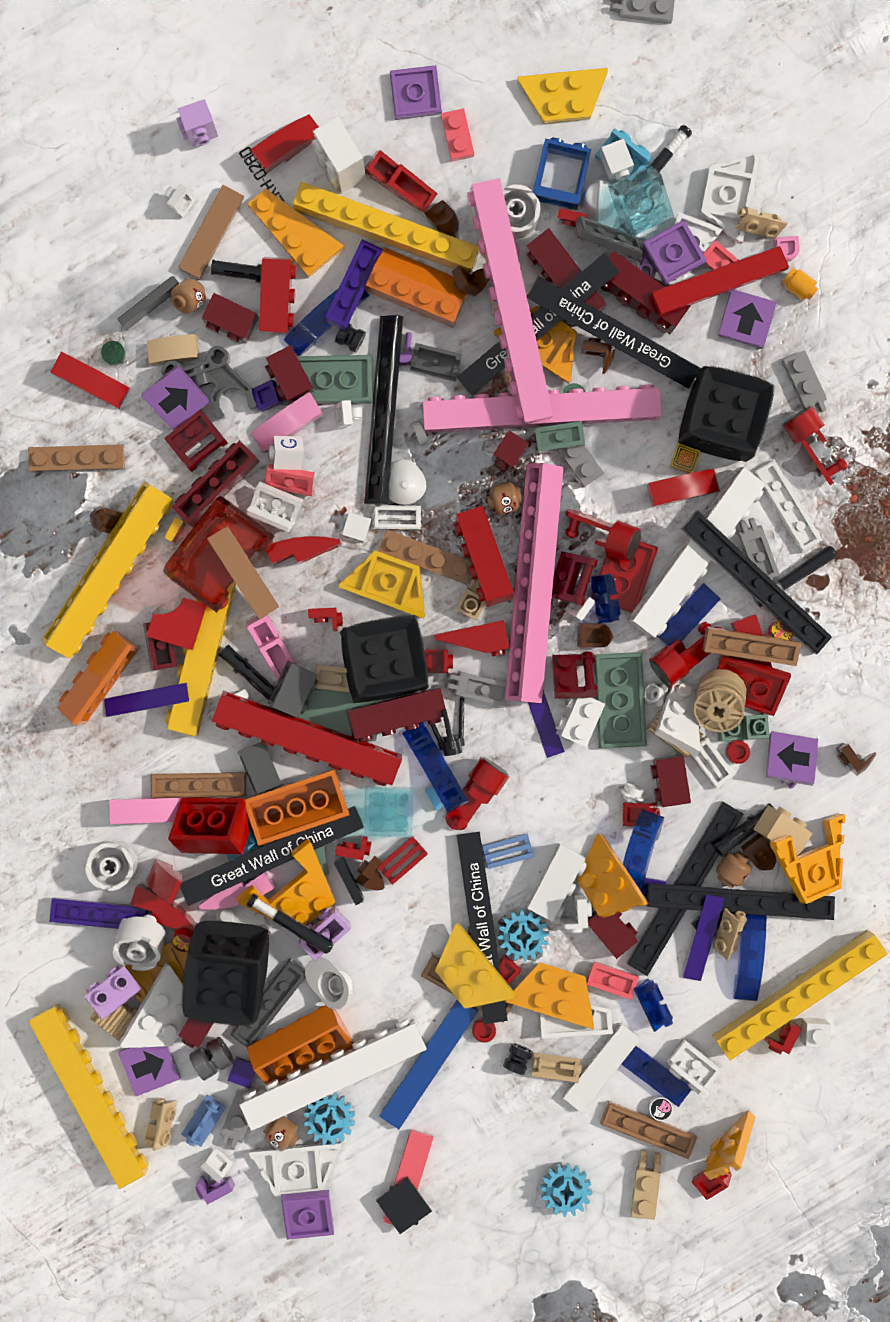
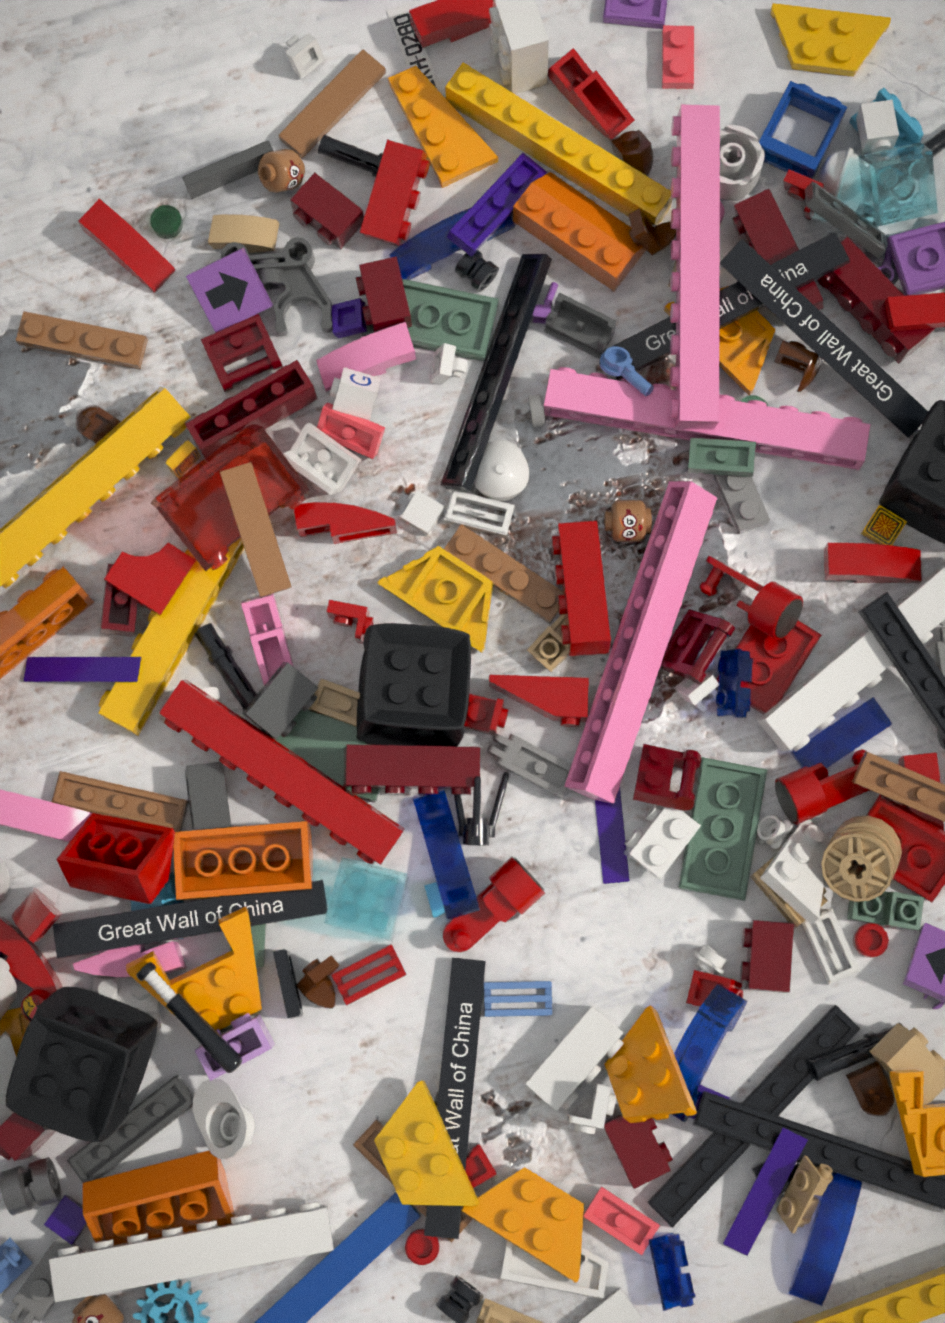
camera: 20 degrees right, 10 degrees down
red bracket [335,835,372,860] -> none
dark red brick [492,430,529,473] -> none
medium azure gear [498,909,549,962] -> none
reddish brown plate [577,623,614,647] -> none
medium nougat head [716,851,752,888] -> none
none -> medium blue plate [599,346,654,396]

